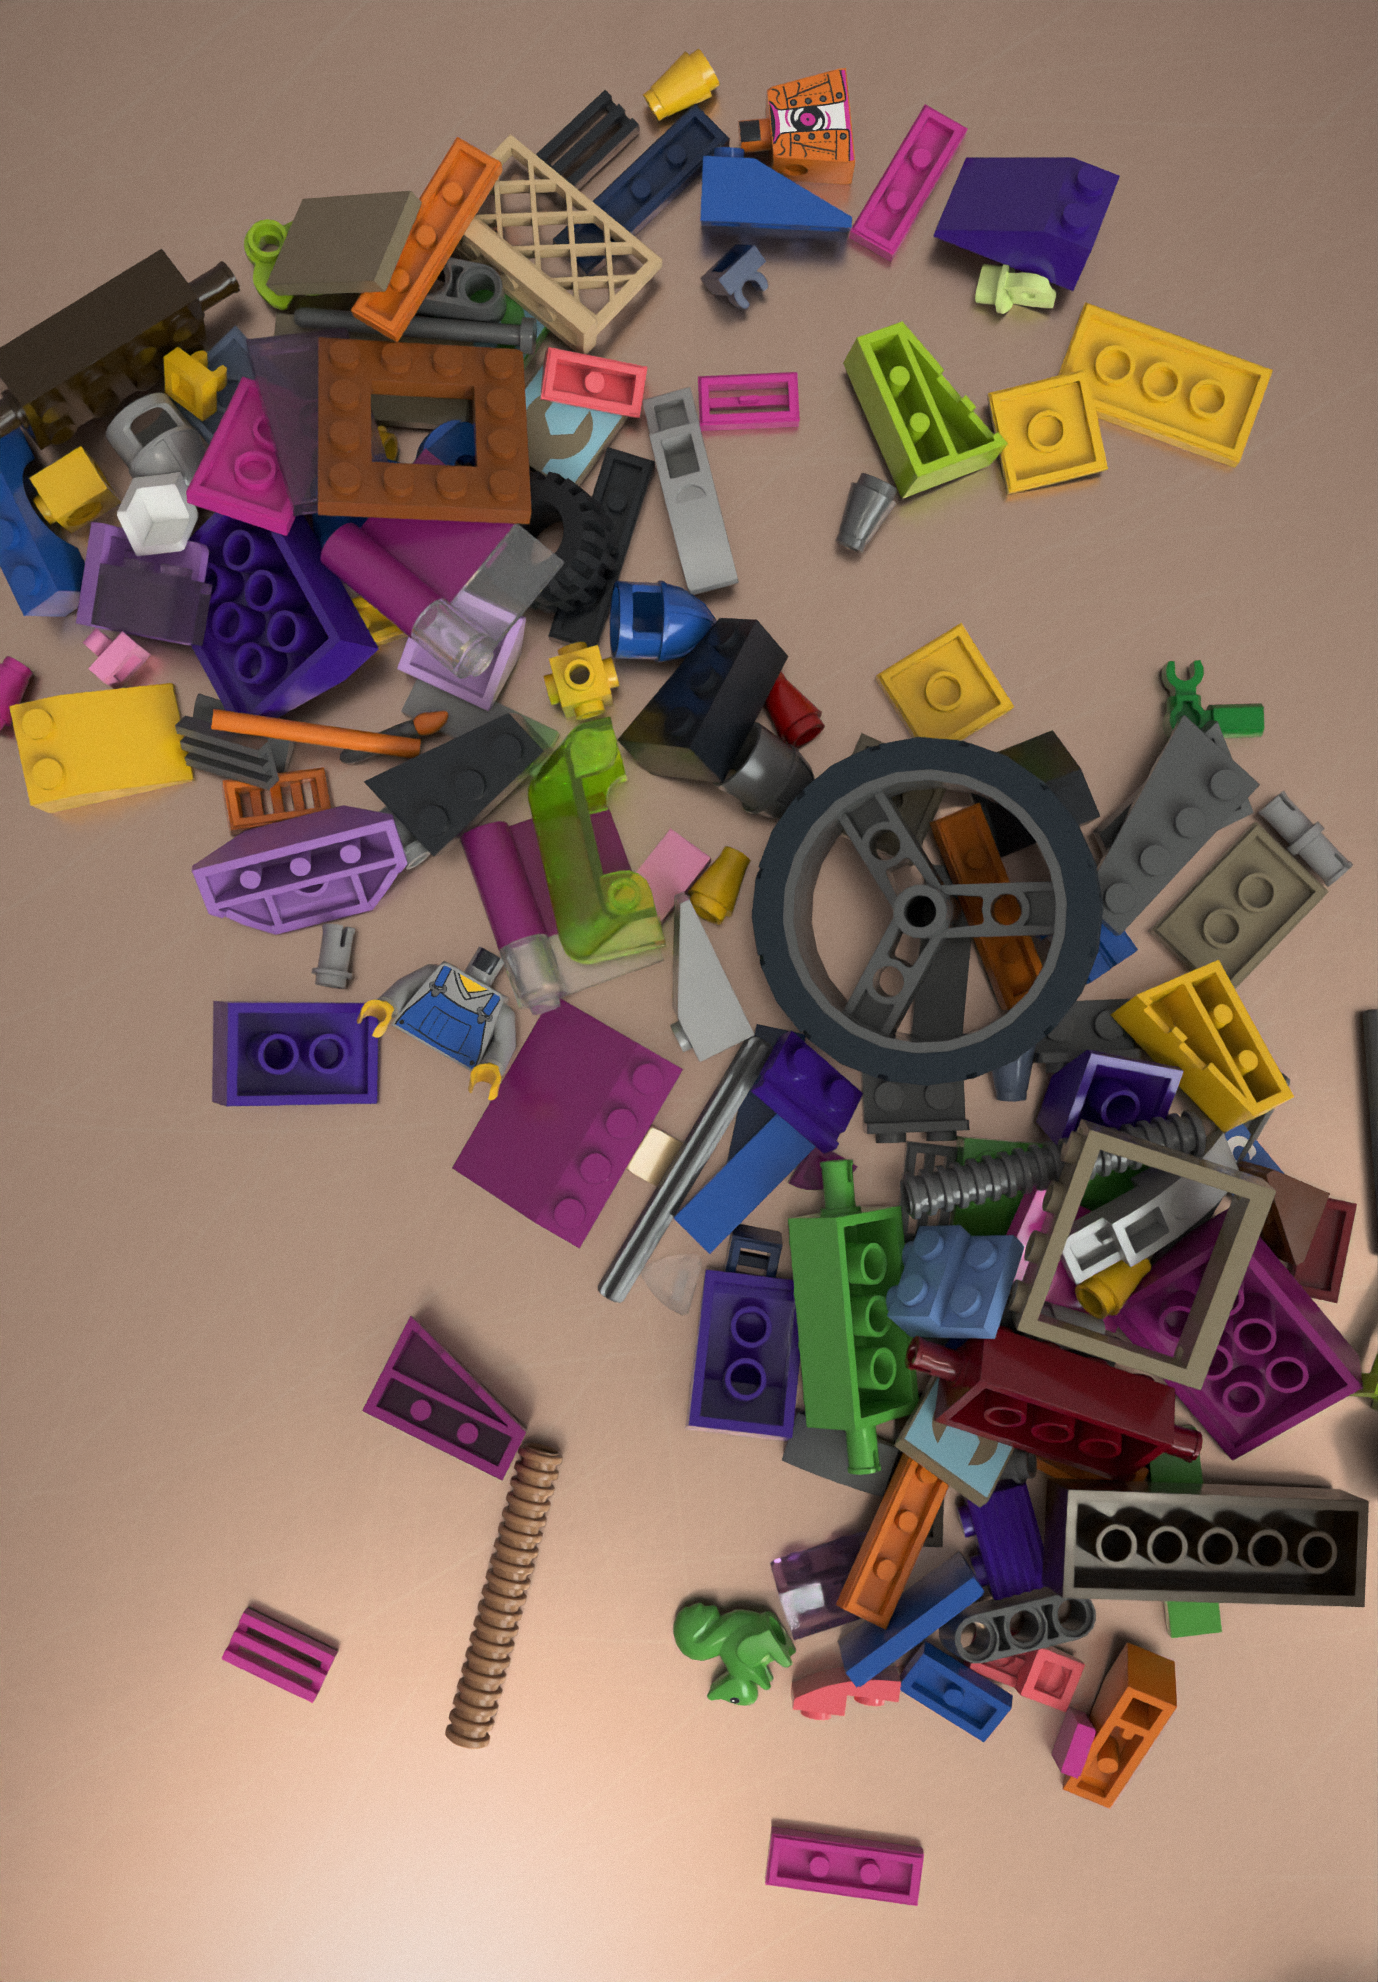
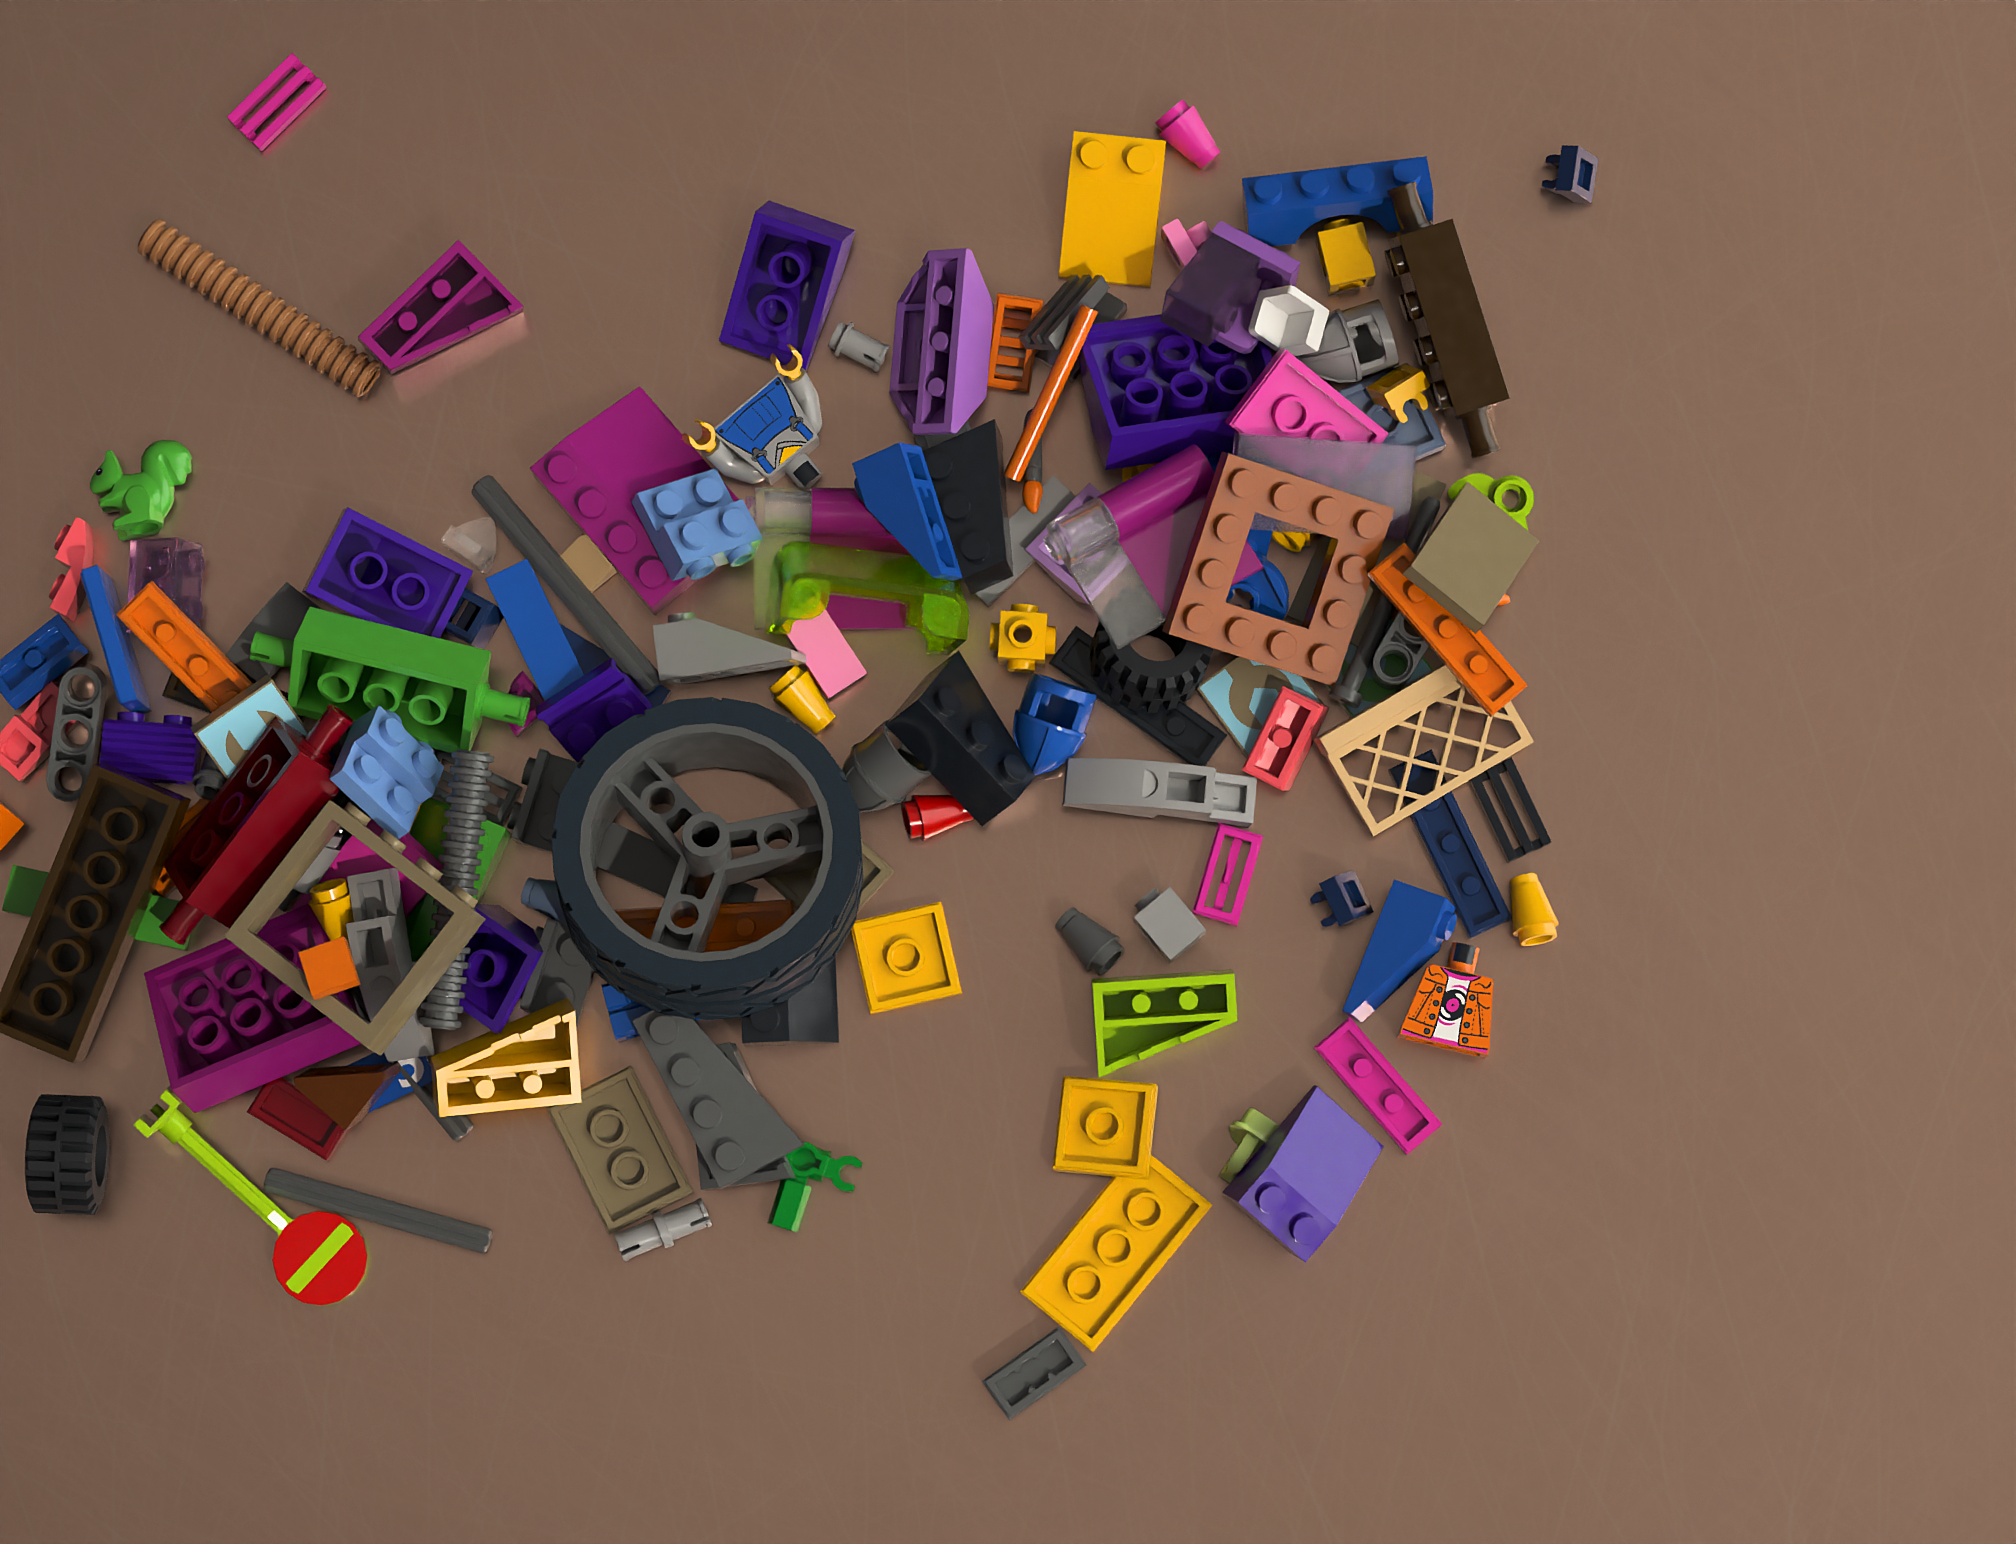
camera: 110 degrees right, 5 degrees down
none -> orange tile [298,936,360,1000]
none -> medium blue plate [631,468,763,581]
none -> blue slope [852,442,963,581]
none -> dark grey plate [982,1326,1086,1420]
none -> light grey brick [1133,887,1206,964]

